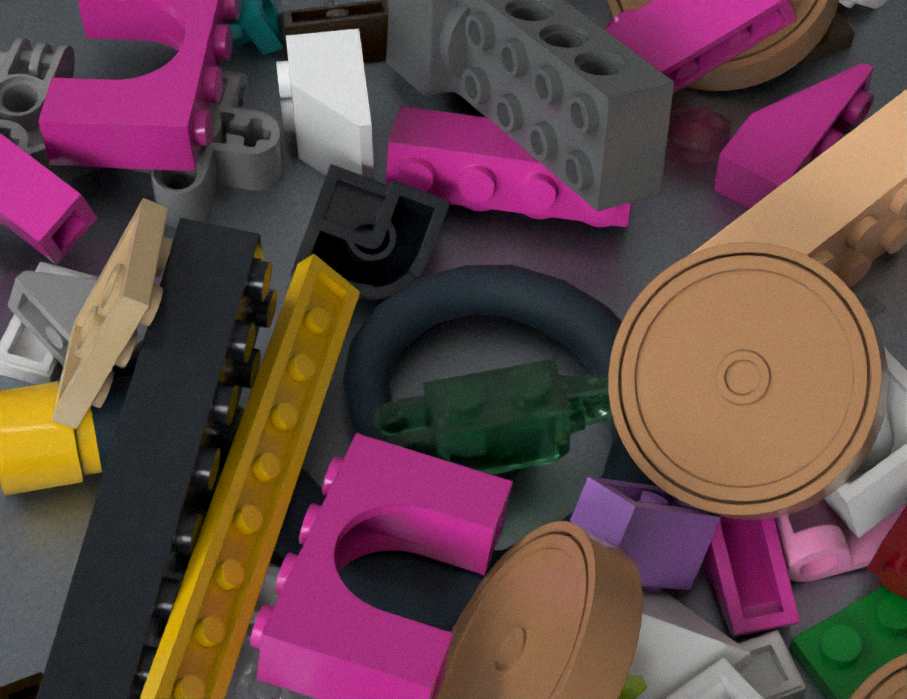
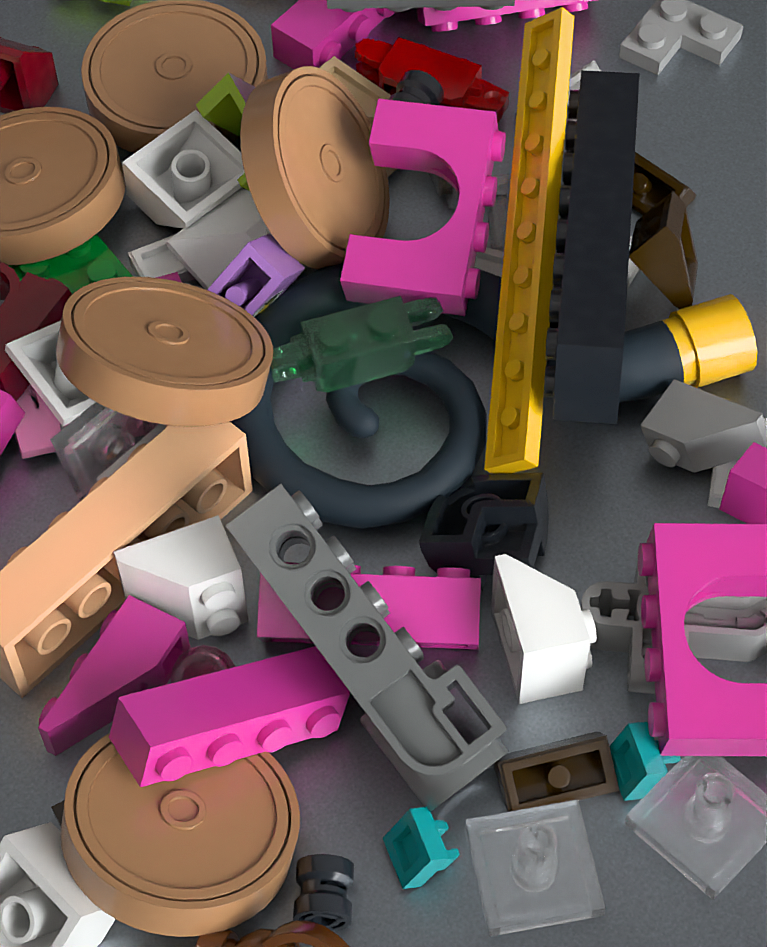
camera: 175 degrees right, 0 degrees up
tan plate [51,198,172,429] -> none
none -> white slope [113,515,249,640]
none -> dark brown tile [629,191,698,309]

